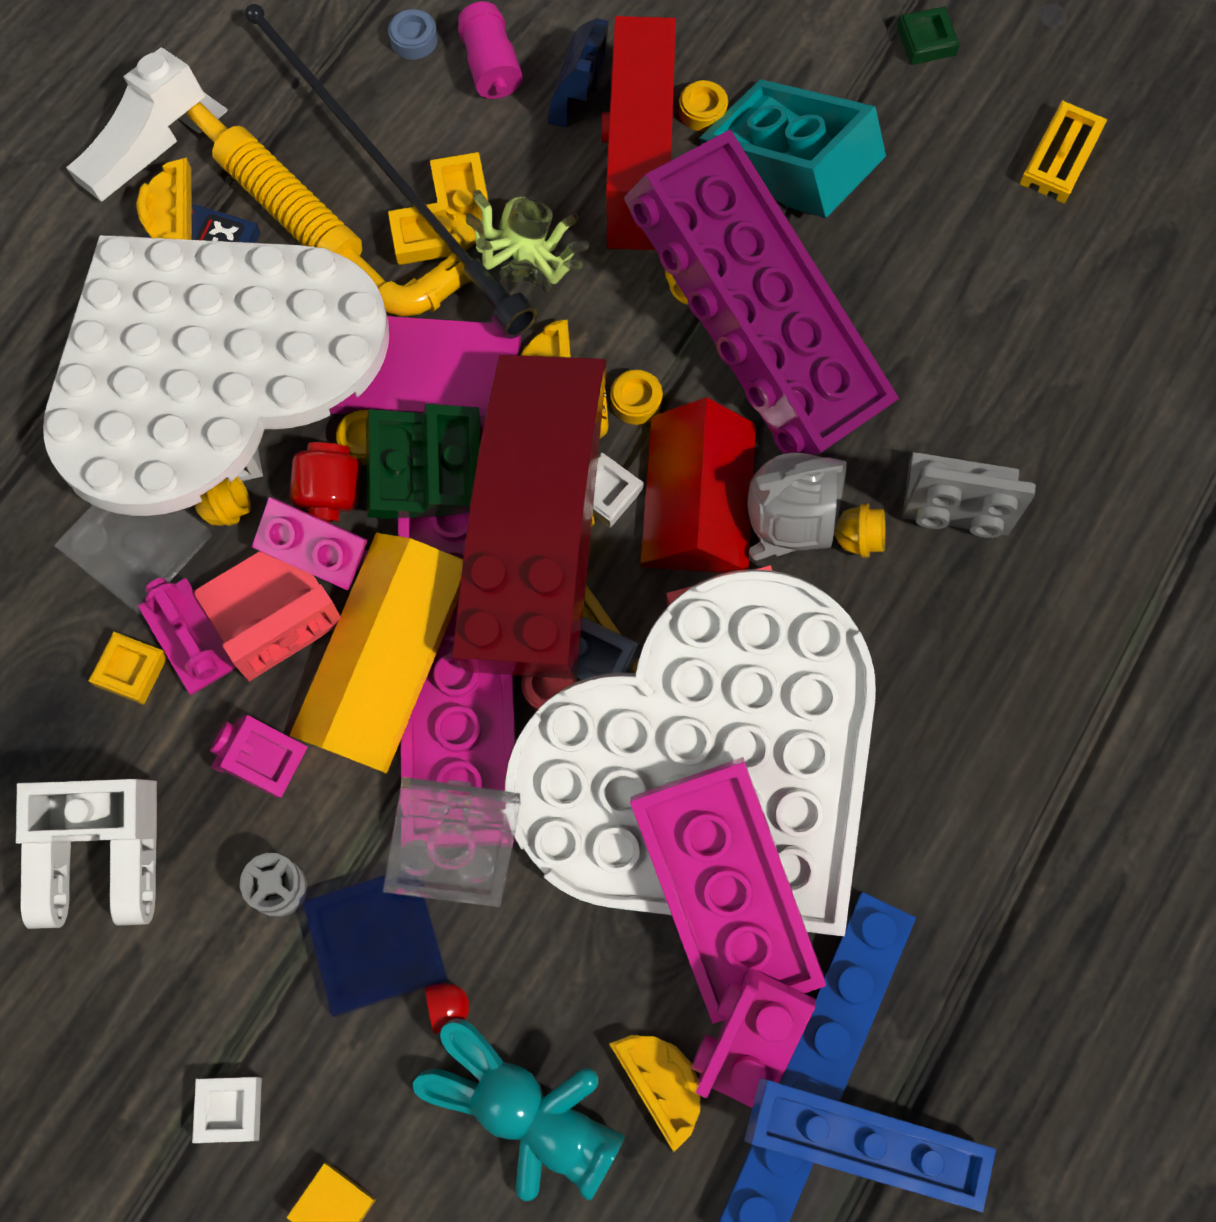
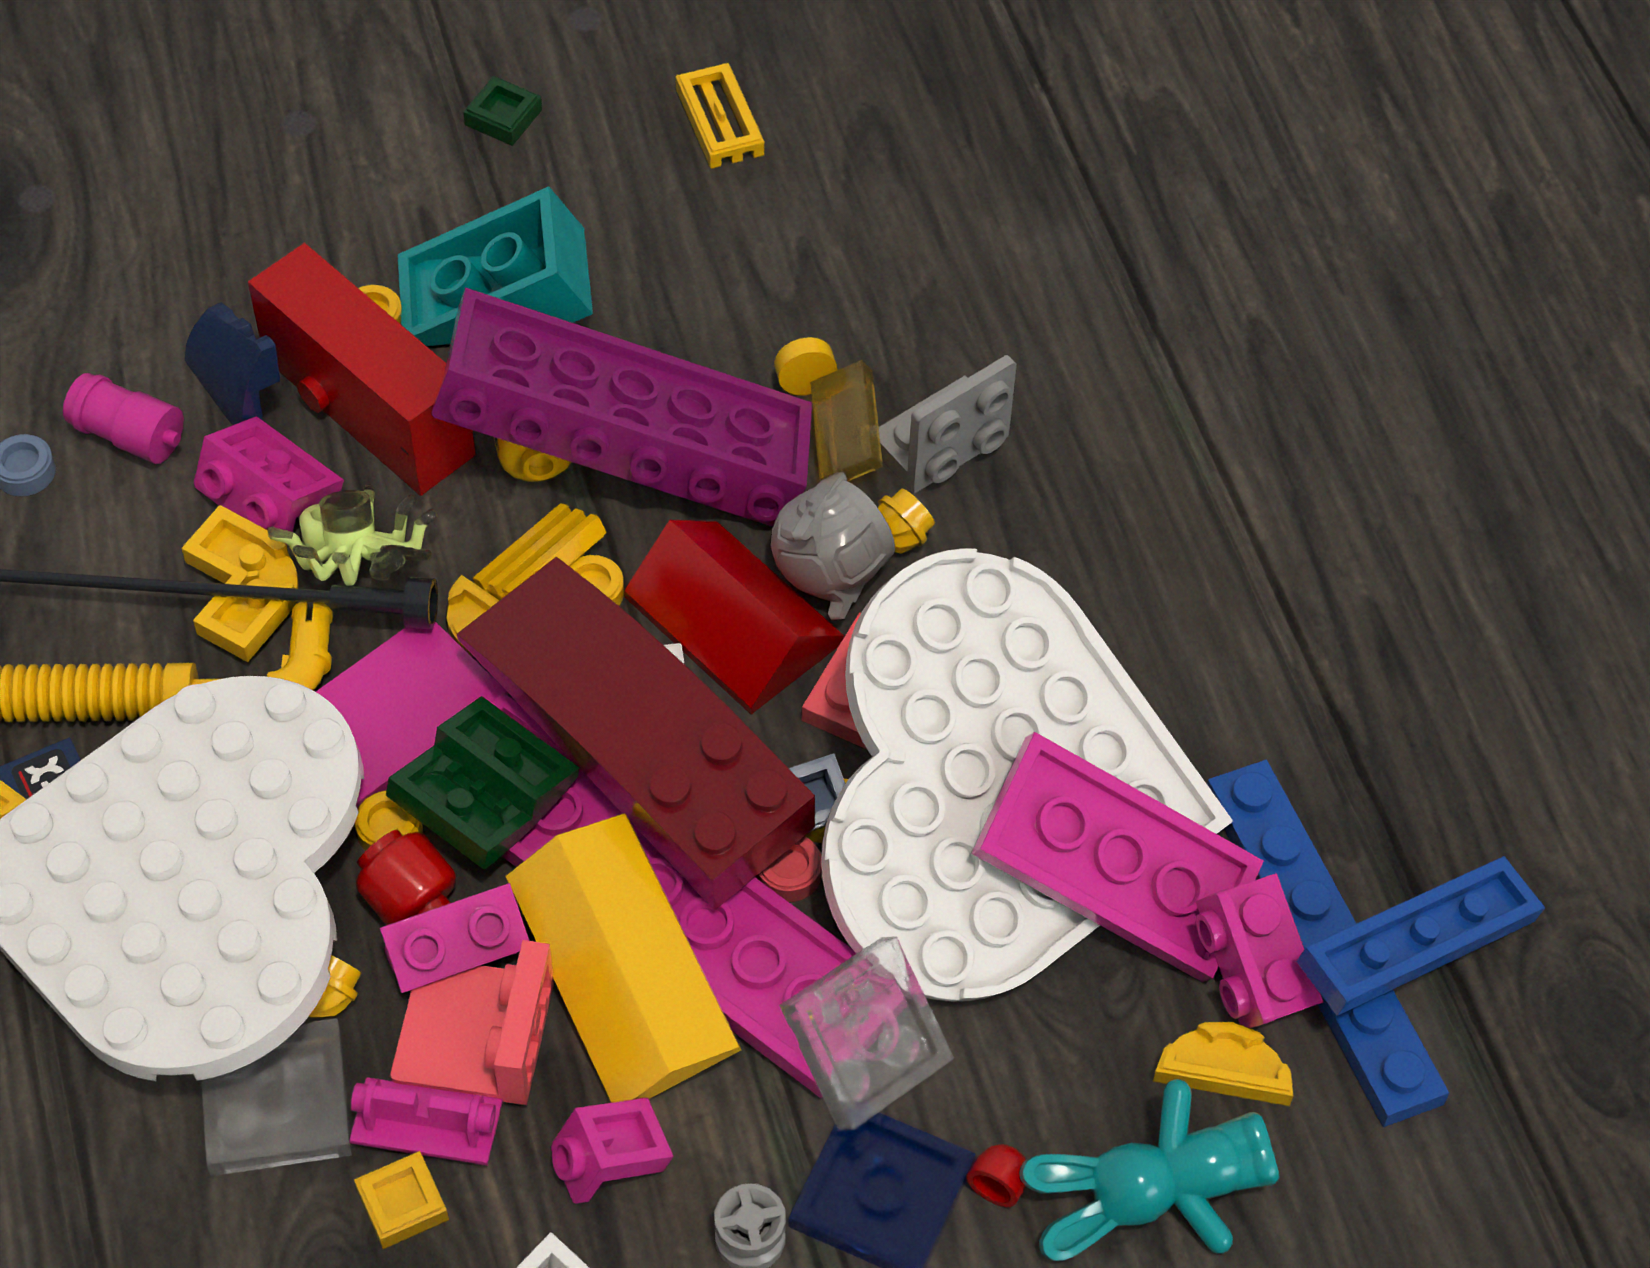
camera: 50 degrees left, 15 degrees down
none -> dark pink bracket [194,416,344,545]
none -> yellow tile [473,503,607,601]
none -> yellow tile [774,337,837,396]
none -> clear yellow tile [810,360,883,481]

